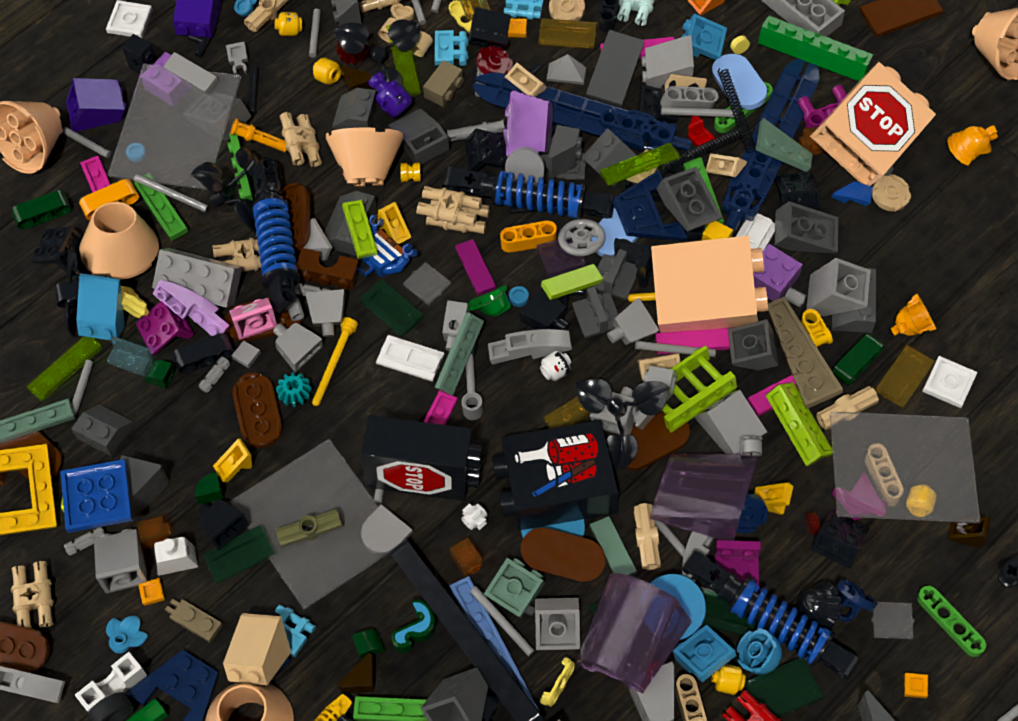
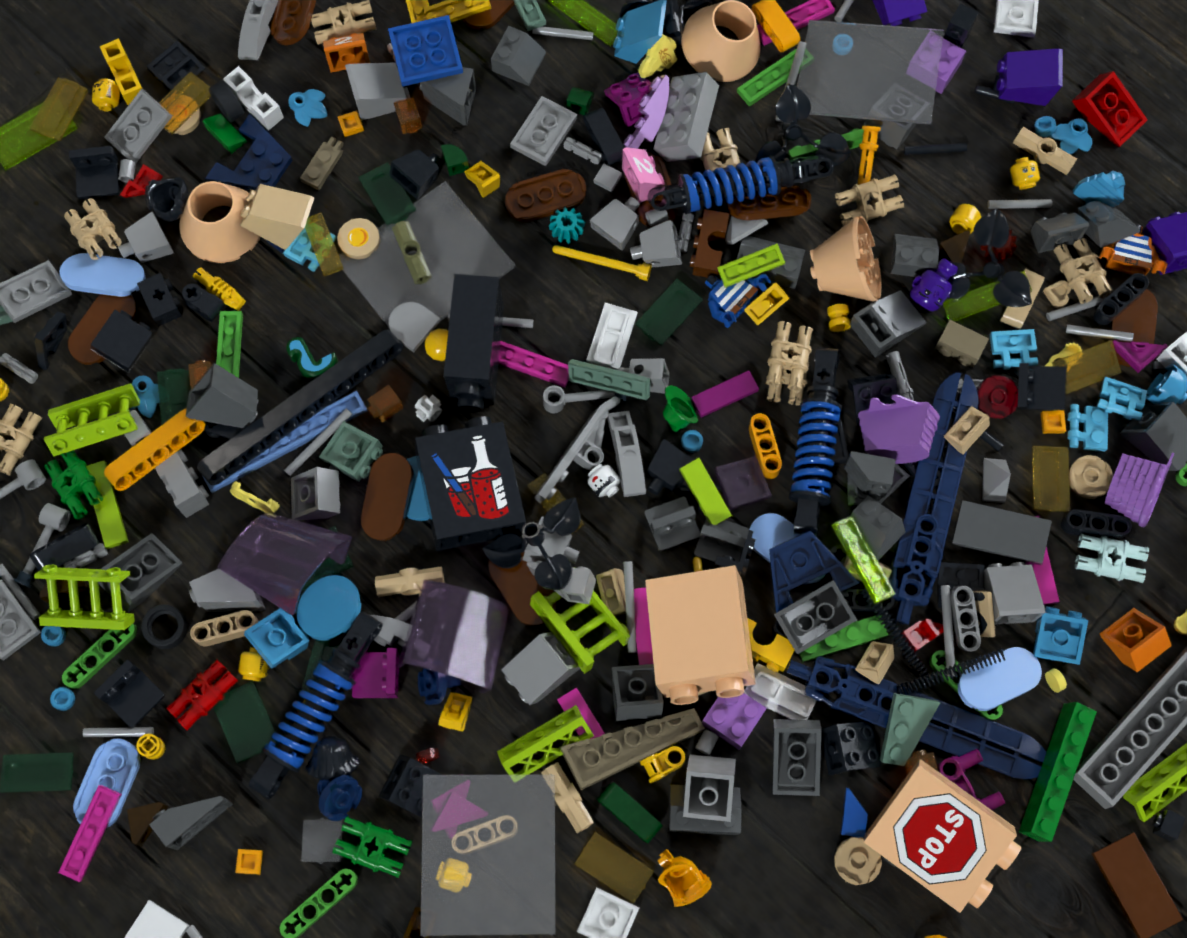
camera: 85 degrees right, 10 degrees up
clear light blue panel [107,336,153,376] -> none
white torso [154,537,198,576] -> none
light grey tile [163,52,219,95] -> none
light grey plate [226,42,248,76] -> none
dark brown slope [337,653,374,694] -> none
dark green brick [352,629,386,660] -> none
clear piece [403,262,451,305] -> none
light grey tile [505,147,545,182] -> none
light grey plate [558,219,605,256] -> none
sand green tile [590,516,637,582] -> none
light grey torso [607,298,659,345] -> none
dark azure cylinder [737,628,782,675] -> none
light grey piece [740,436,762,456] -> none
none -> clear yellow tile [305,212,344,276]
none -> orange slope [323,33,370,73]
none -> green pin [332,816,412,878]
none -> tan tile [337,218,380,260]
none -> yellow hair [425,328,448,361]
none -> light grey plate [510,96,577,166]
none -> light grey piece [533,396,620,503]

